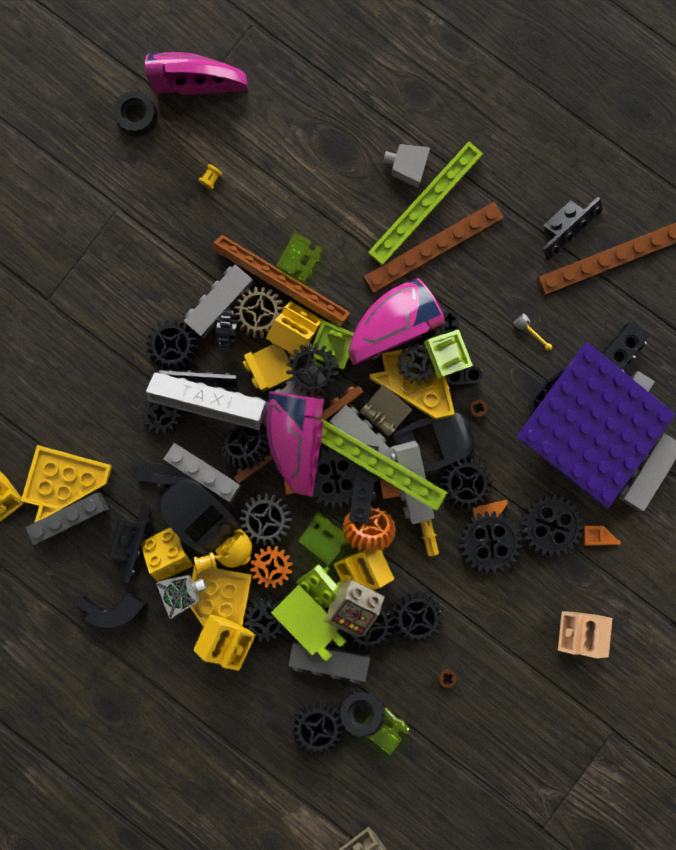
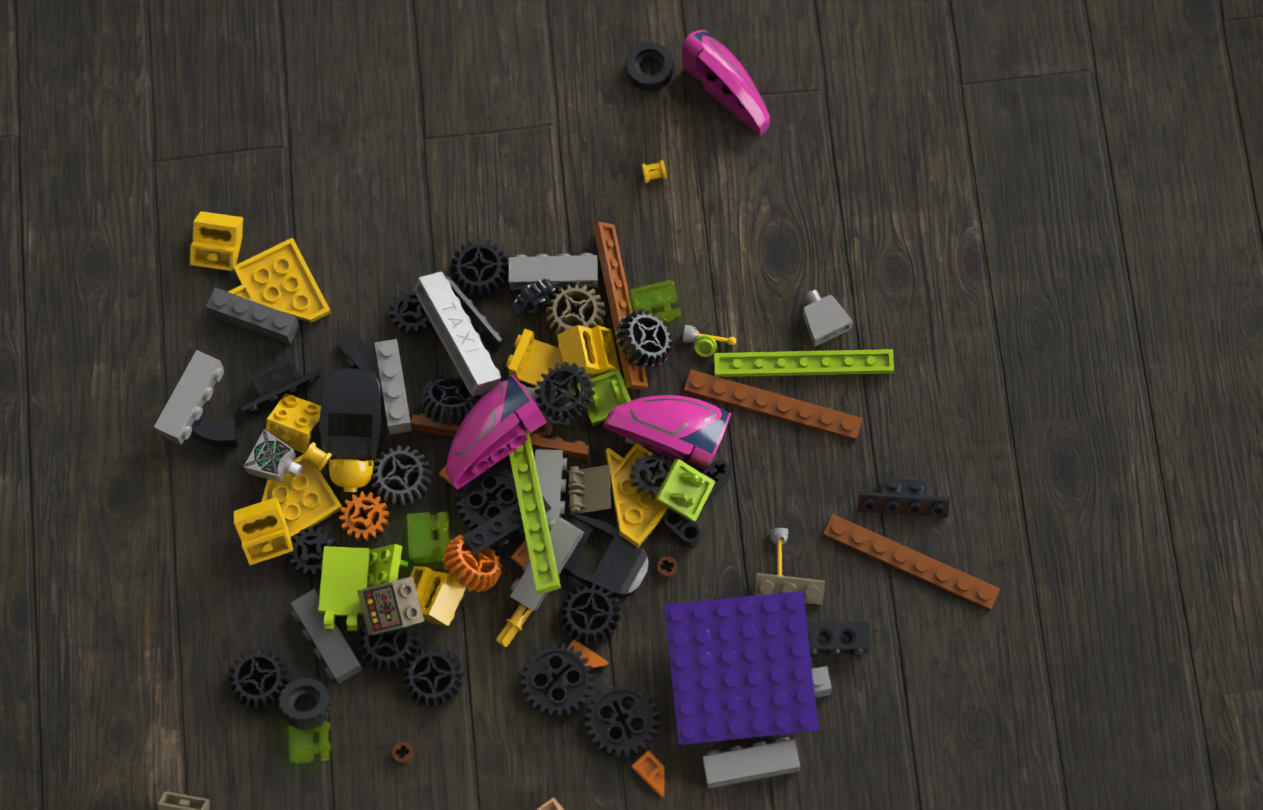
camera: 50 degrees right, 15 degrees down
none -> light grey brick [154,350,224,445]
none -> black gear [615,310,673,369]
none -> light grey hinge [682,325,736,345]
none -> lime plate [694,335,717,357]
none -> dark tan plate [754,573,825,605]

